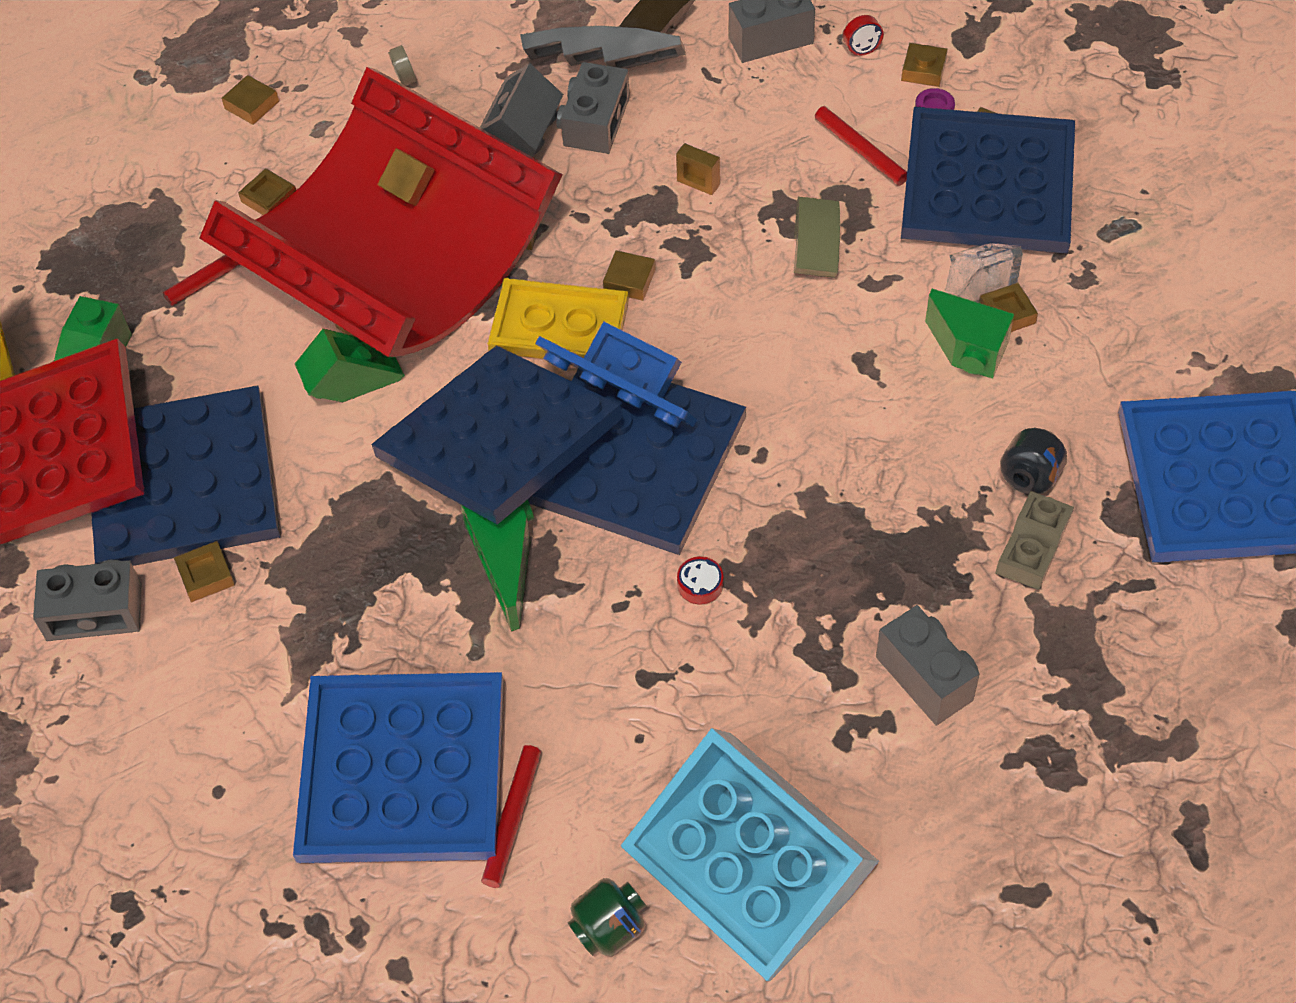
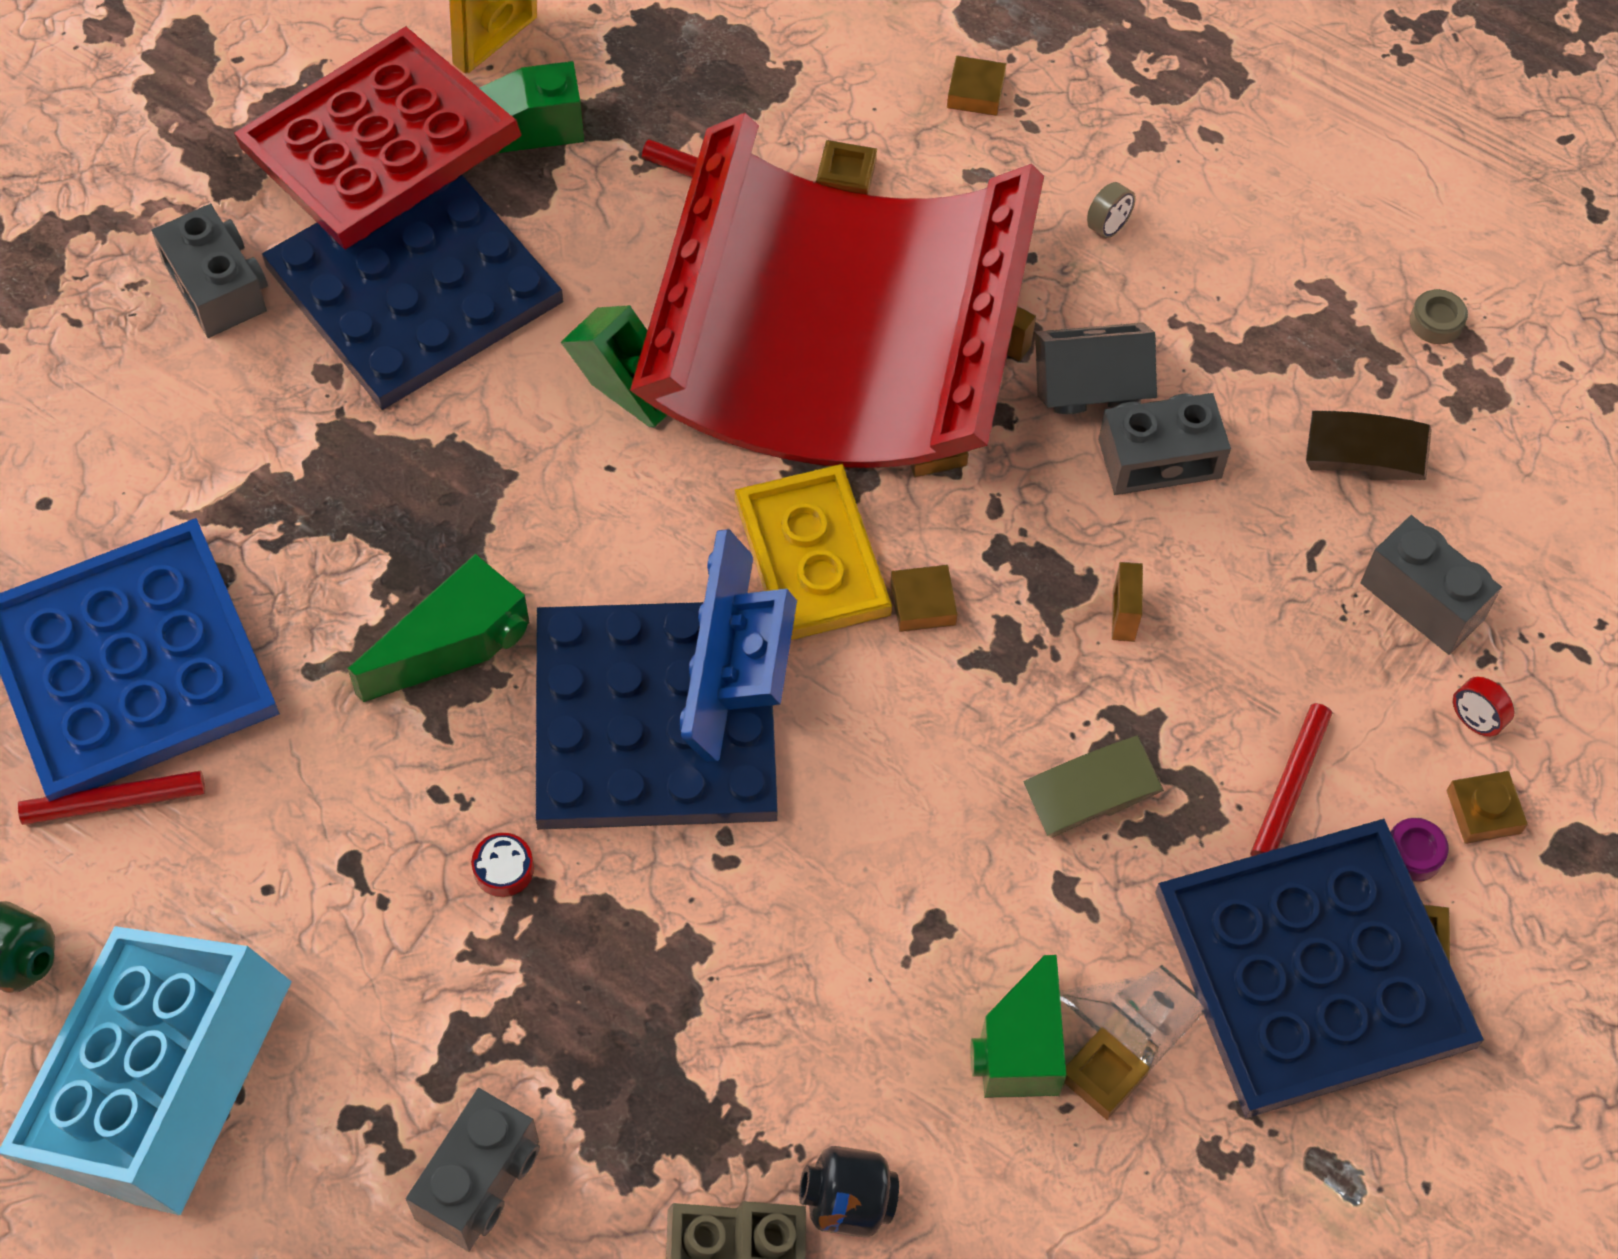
camera: 60 degrees right, 5 degrees up
pearl gold tile [174,541,235,603] -> none
dark blue plate [371,345,623,525] -> none
pearl gold tile [377,148,435,206] -> none
dark grey slope [520,26,686,69] -> none

